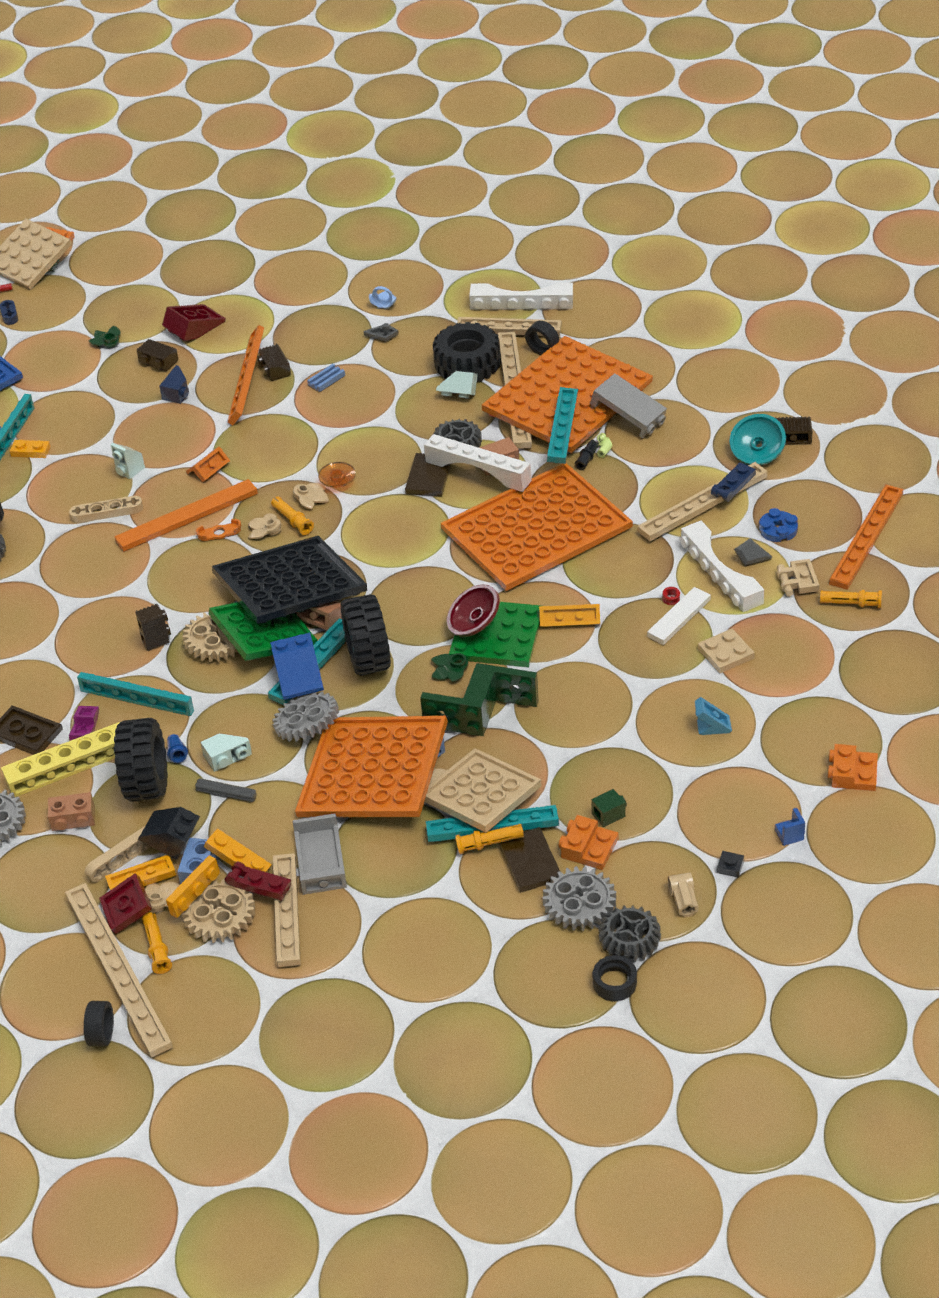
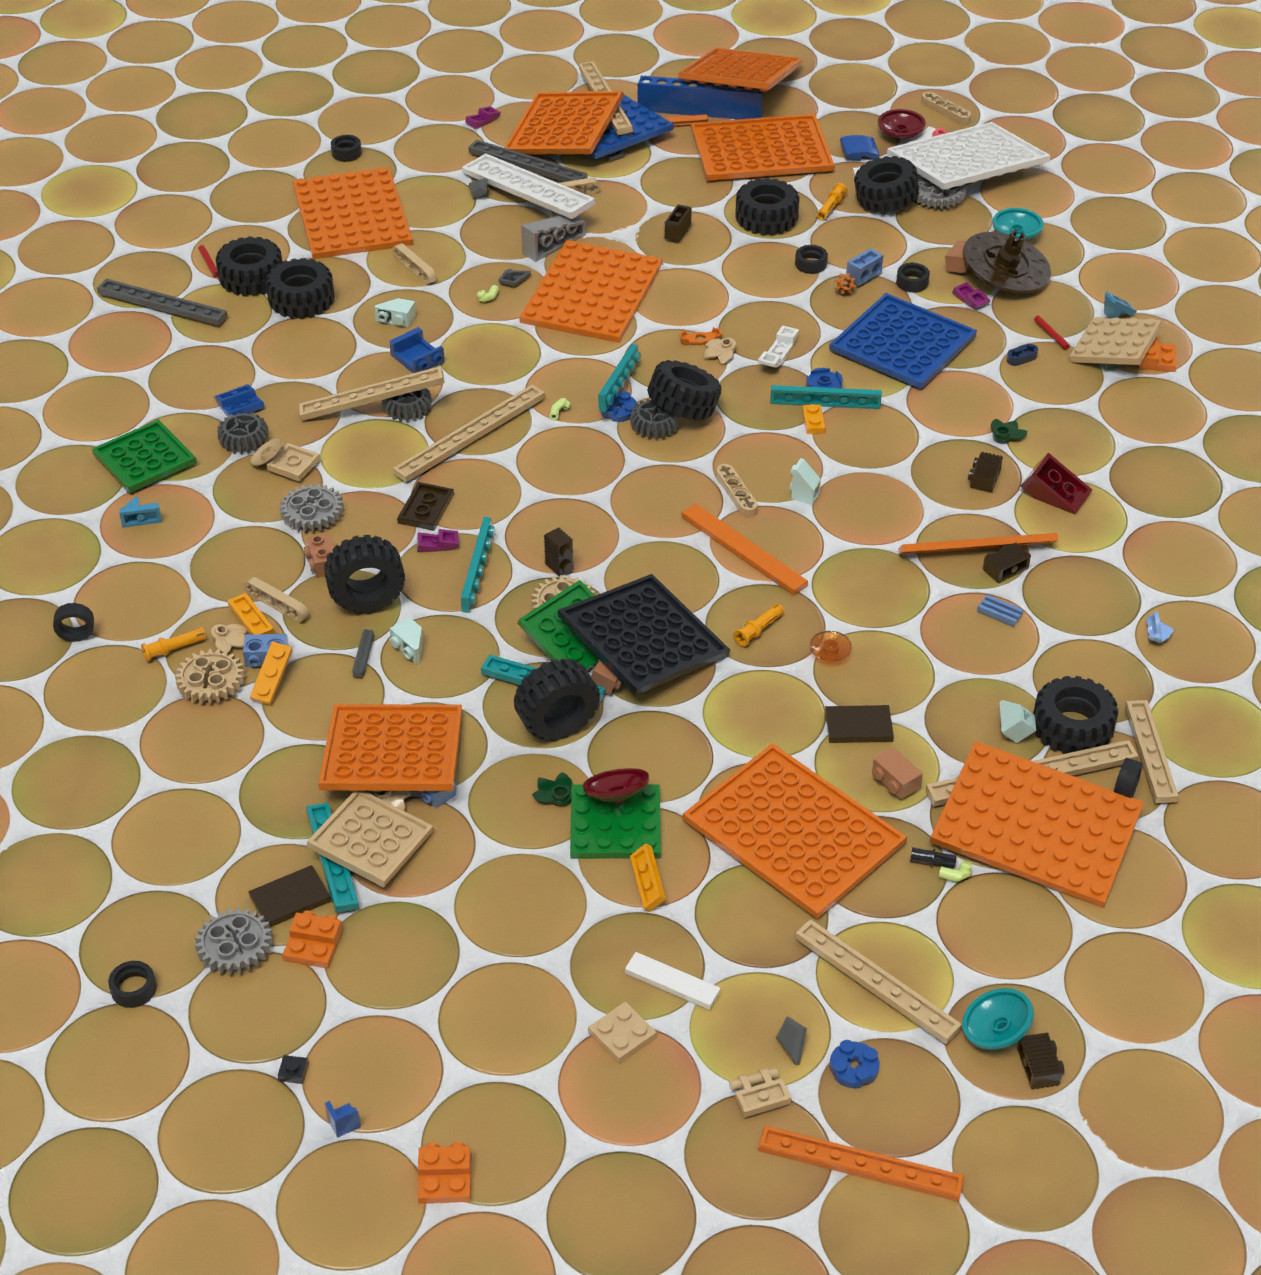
camera: 75 degrees right, 0 degrees up
light yellow brick [1,722,120,797] -> none
tan plate [65,883,173,1058] -> none
dark red plate [99,873,152,934] -> none
black slope [138,807,200,860] -> none
dark blue slope [159,365,189,404] -> none
light orange plate [166,855,220,918] -> none
blue cone [167,734,188,763] -> none
orange panel [186,446,230,482] -> none
orange piece [196,519,241,541] -> none
dark red plate [225,861,291,901] -> none
tan plate [248,513,281,539] -> none
blue slope [270,633,324,700] -> none
light grey gear [272,692,339,742] -> none
tan plate [273,853,301,967] -> none
tan plate [293,483,329,510] -> none
light grey panel [293,814,347,895] -> none
dark grey piece [364,323,399,341] -> none
dark green bracket [420,663,539,736] -> none
white arch [424,434,532,492] -> none
dark grey gear [433,418,482,448] -> none
light orange pin [456,823,524,855] -> none
white arch [469,283,573,310] -> none
teal plate [547,387,578,464] -> none
light grey panel [590,374,667,438] -> none
dark green brick [591,788,627,828] -> none
dark grey gear [599,905,661,963] -> none
red bush [662,587,680,605] -> none
tan piece [668,872,698,917] -> none
white arch [680,521,764,612] -> none
dark azure slope [694,697,732,735] -> none
dark blue plate [711,462,756,502] -> none
light orange pin [820,590,882,608] -> none

